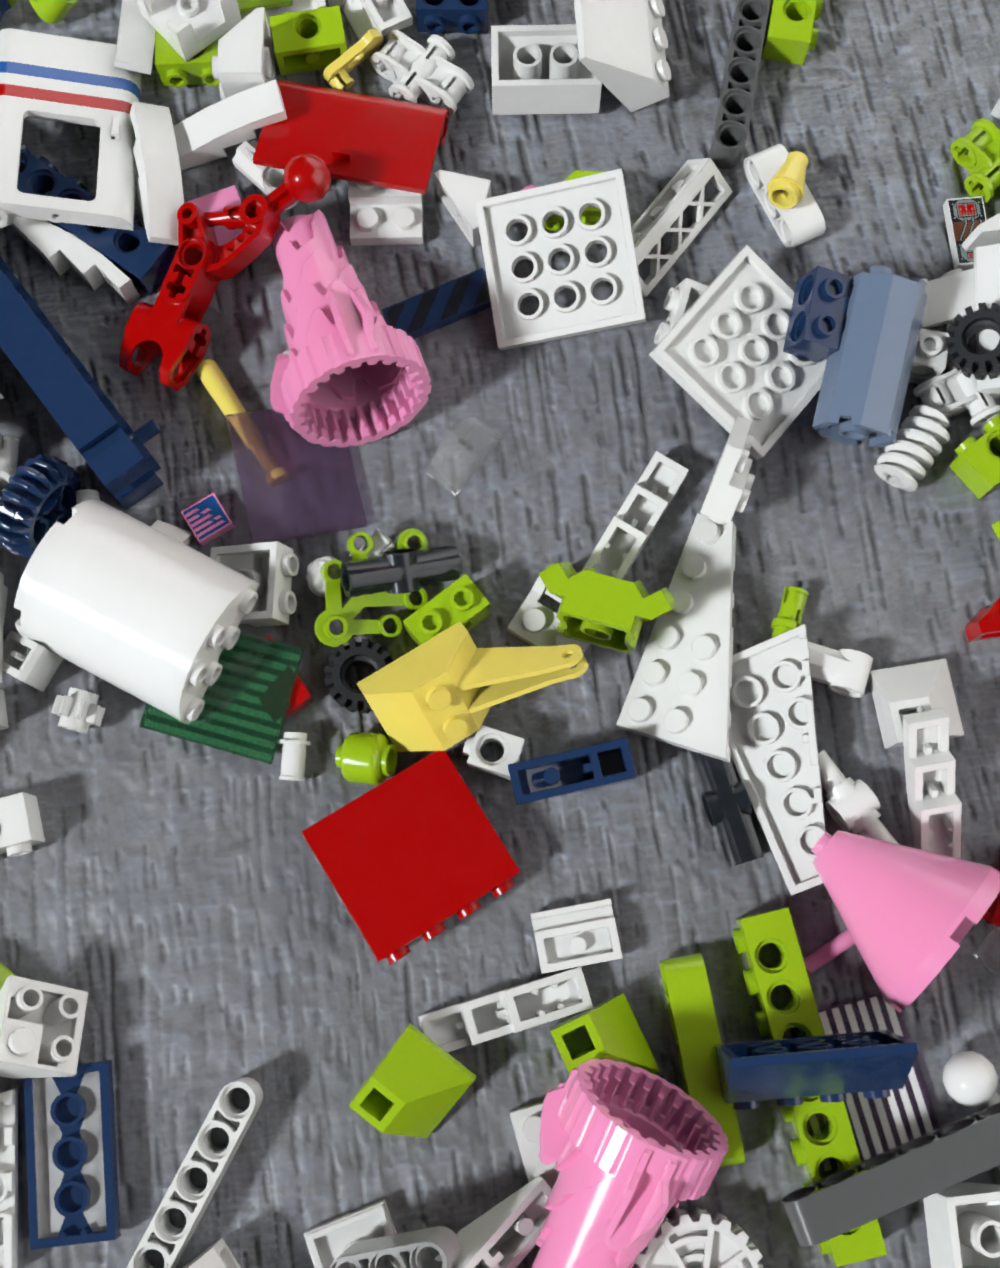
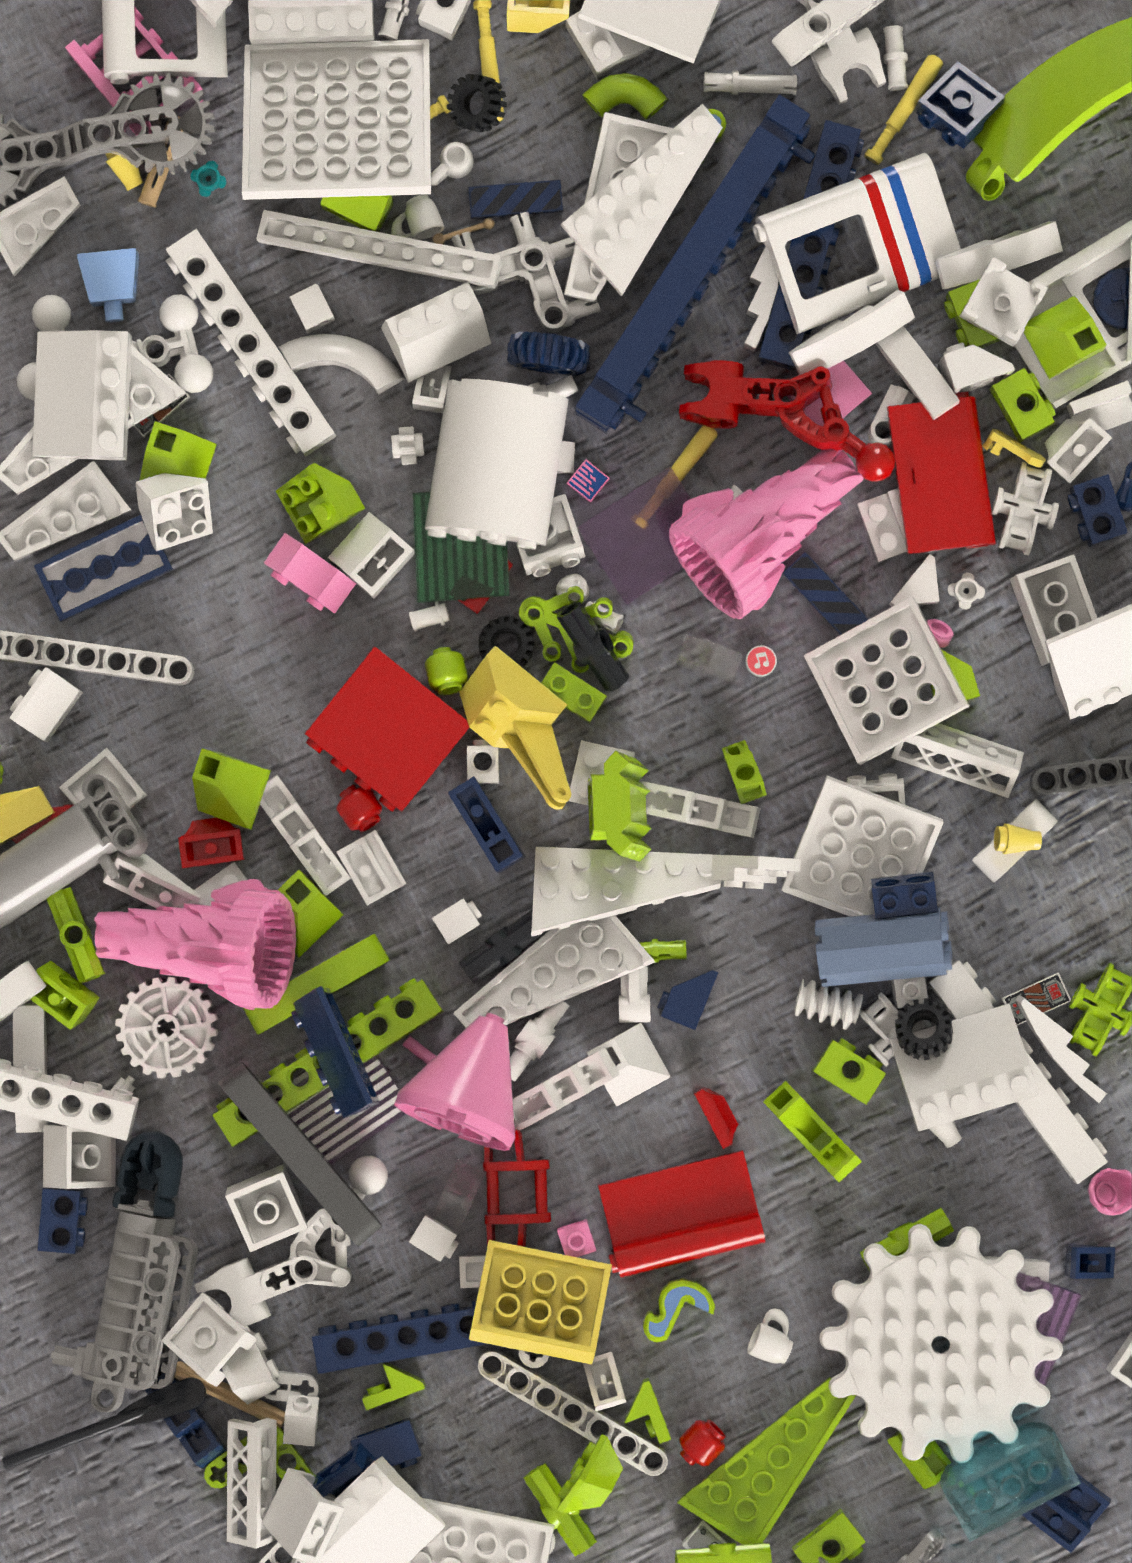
camera: 70 degrees right, 10 degrees up
none -> red slope [178,817,245,868]
none -> bright pink brick [264,533,356,614]
none -> lime slope [276,463,365,544]
none -> white slope [328,512,415,599]
none -> red head [336,785,383,833]
none -> white brick [432,898,482,944]
none -> dark blue slope [657,970,719,1030]
none -> lime leg [721,740,767,804]
none -> coral tile [745,645,777,677]
none -> white plate [948,573,985,610]

